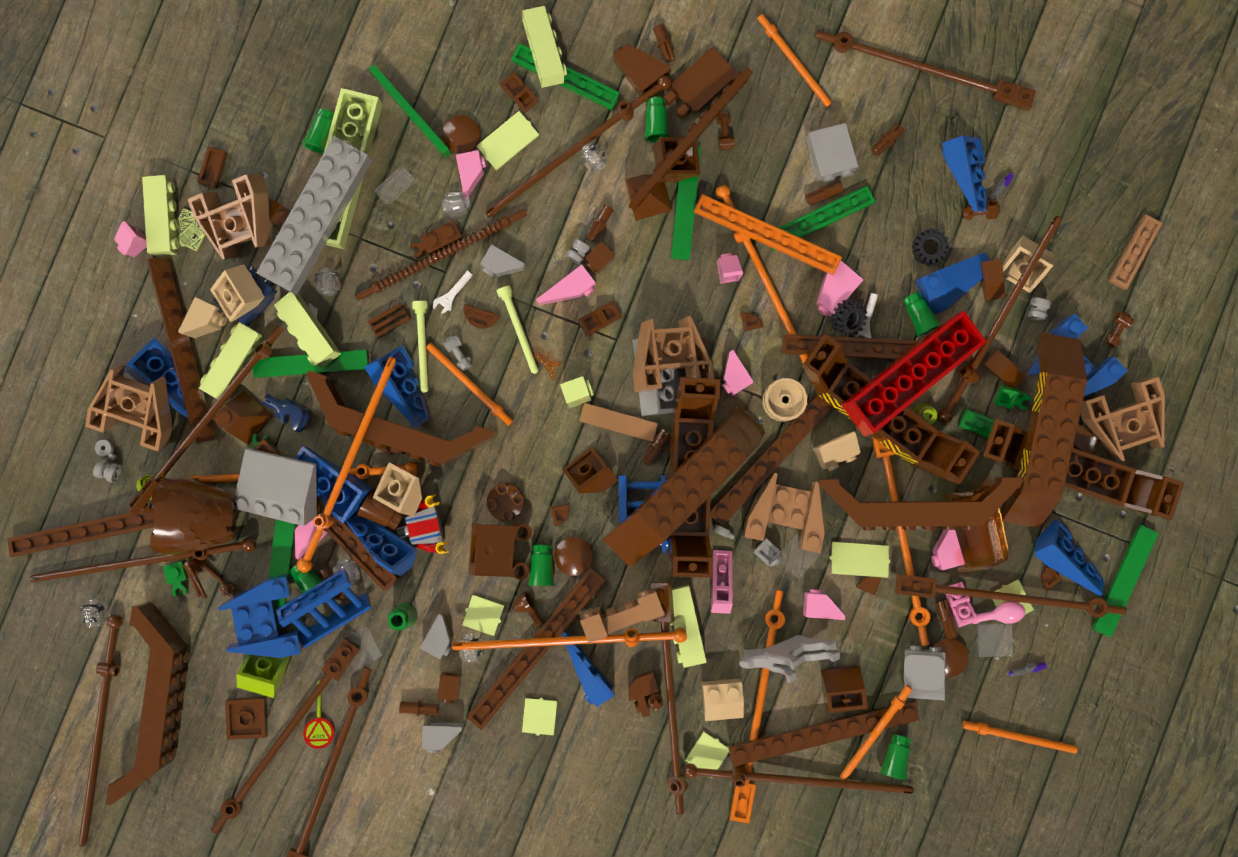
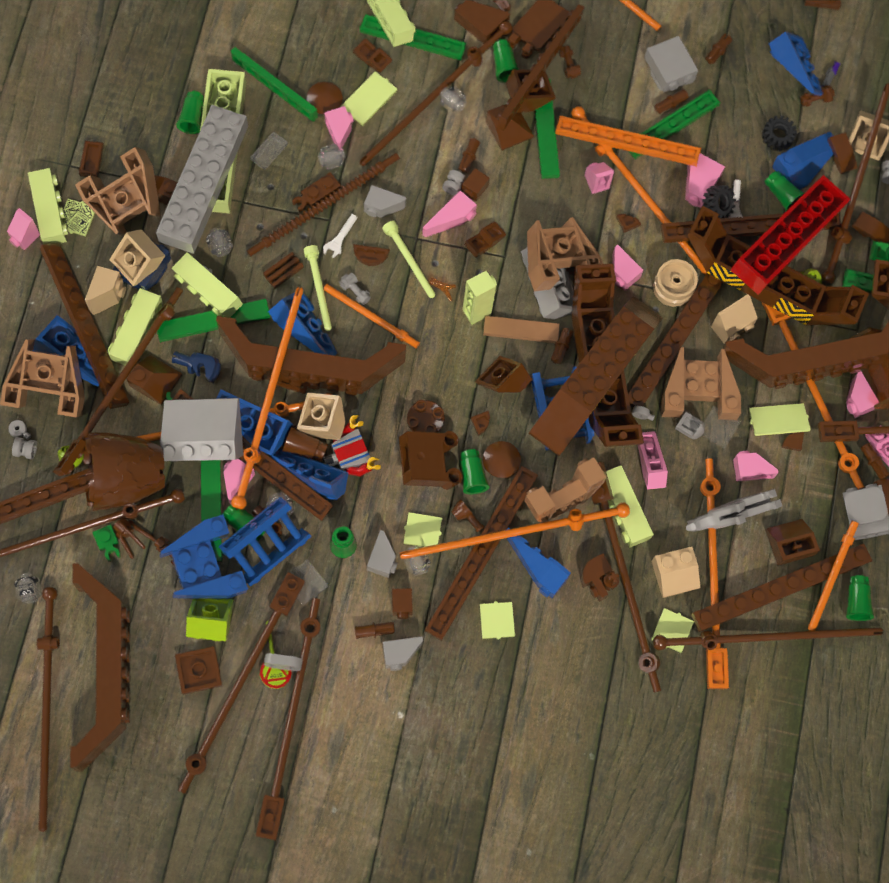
camera: 15 degrees left, 15 degrees down
none -> light grey beam [264,653,303,671]

